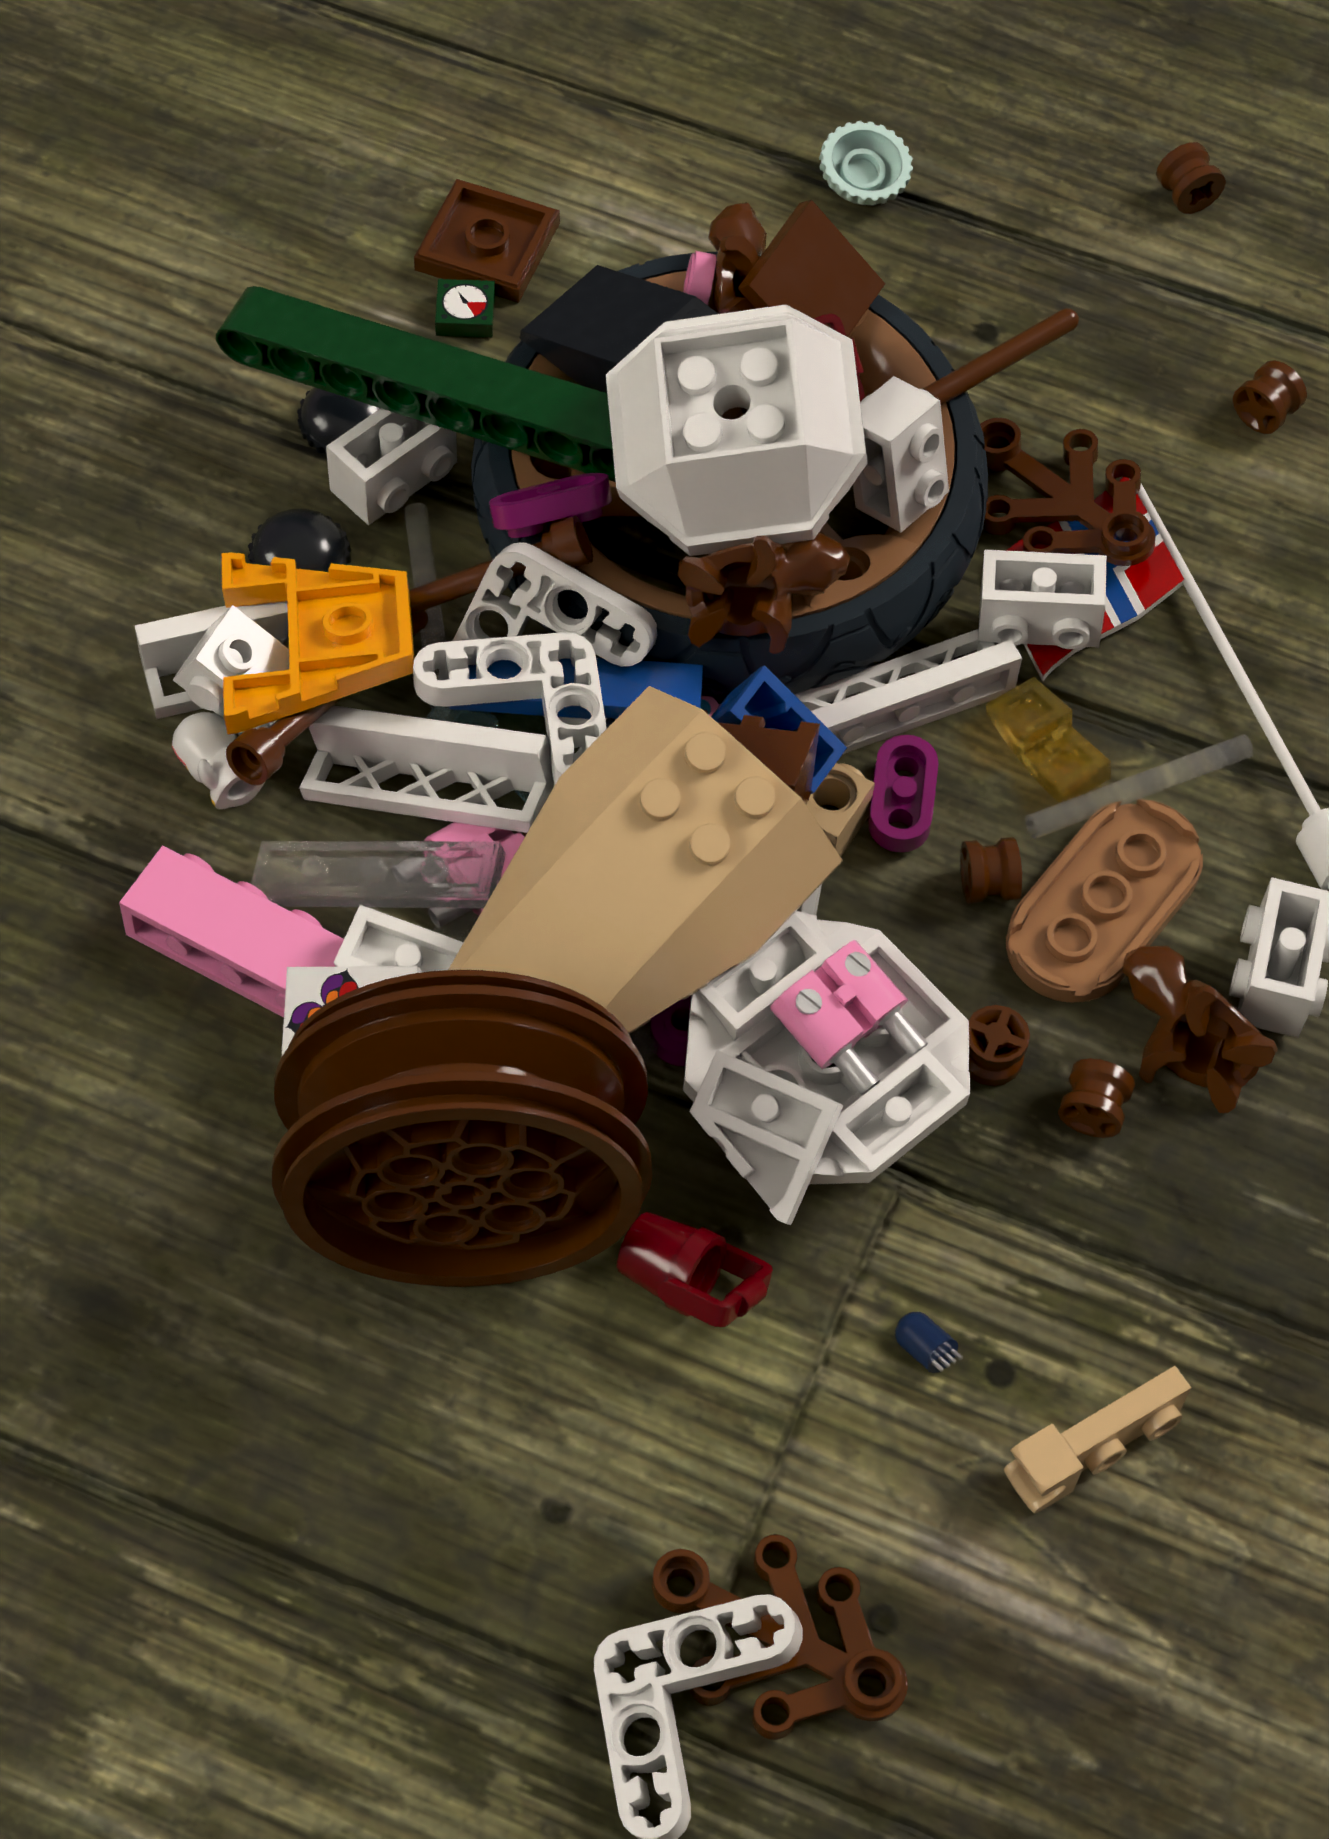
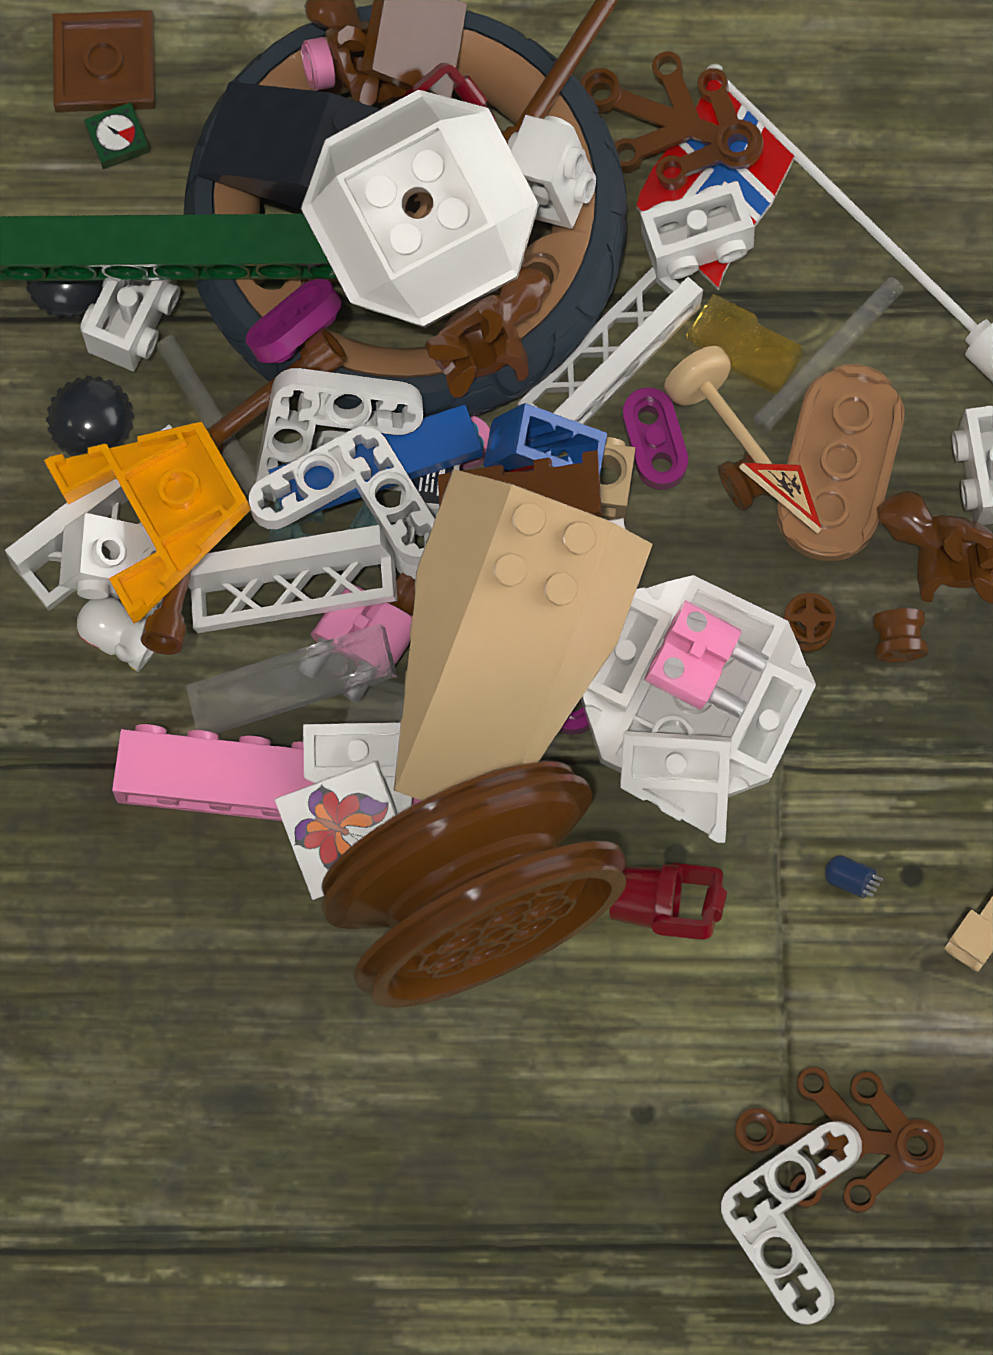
camera: 20 degrees left, 15 degrees up
none -> tan piece [664,346,822,534]

